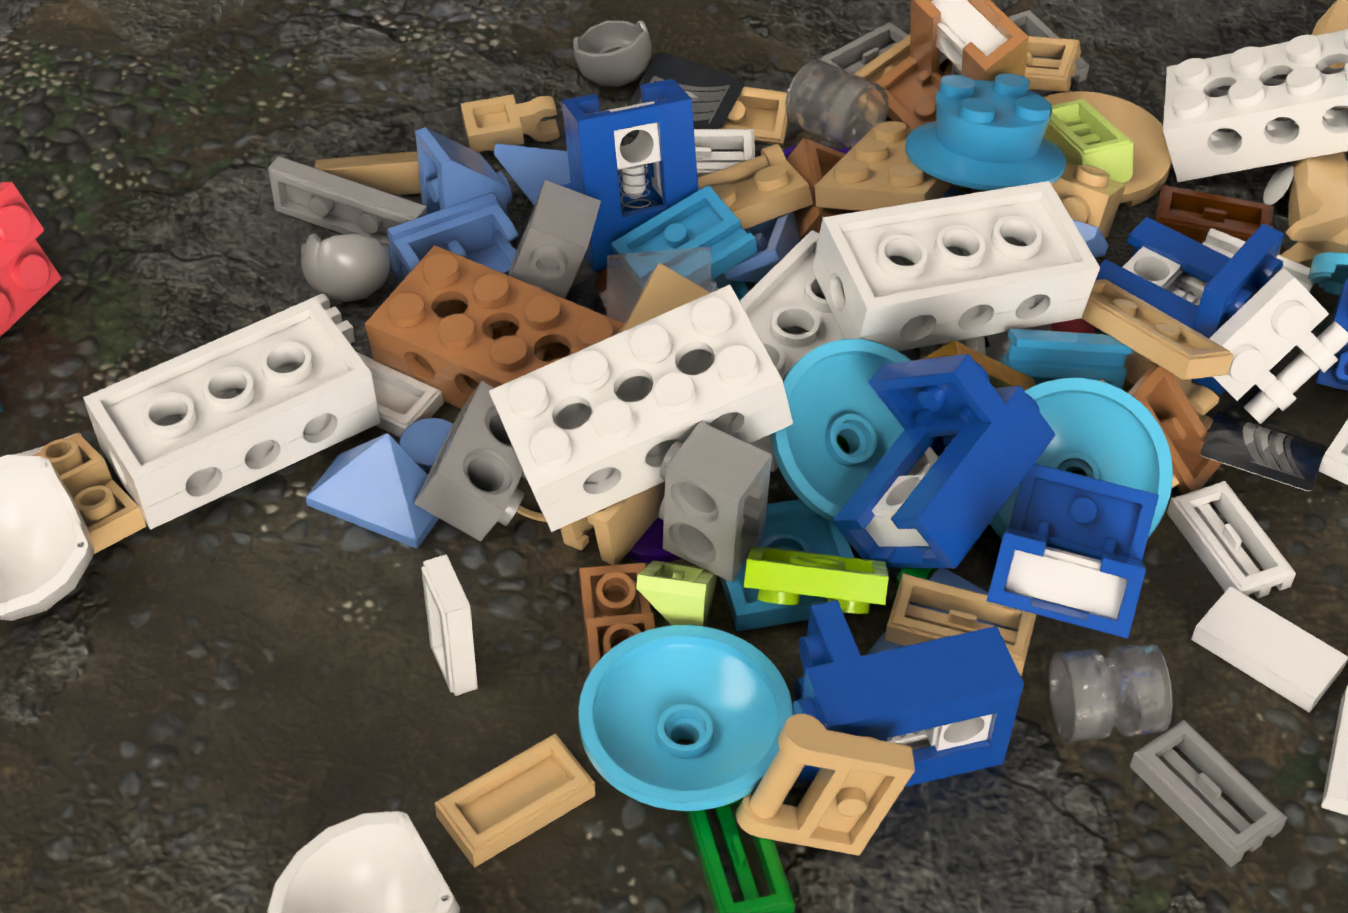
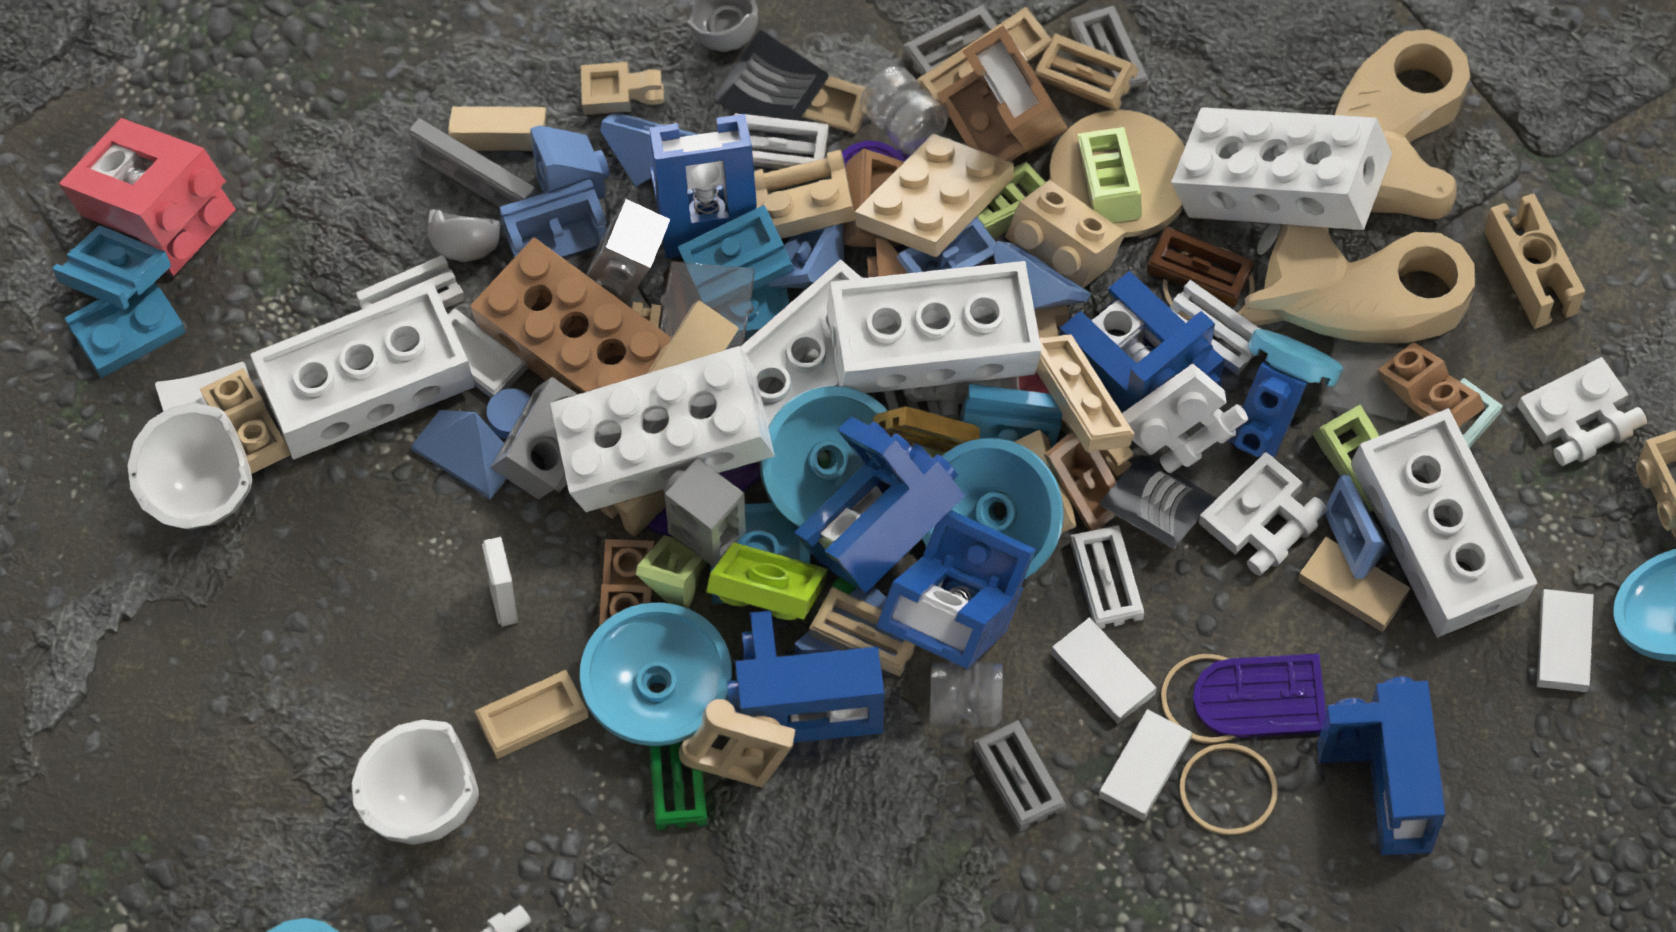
camera: 10 degrees right, 15 degrees up
dark azure piece [905,73,1066,194] -> none

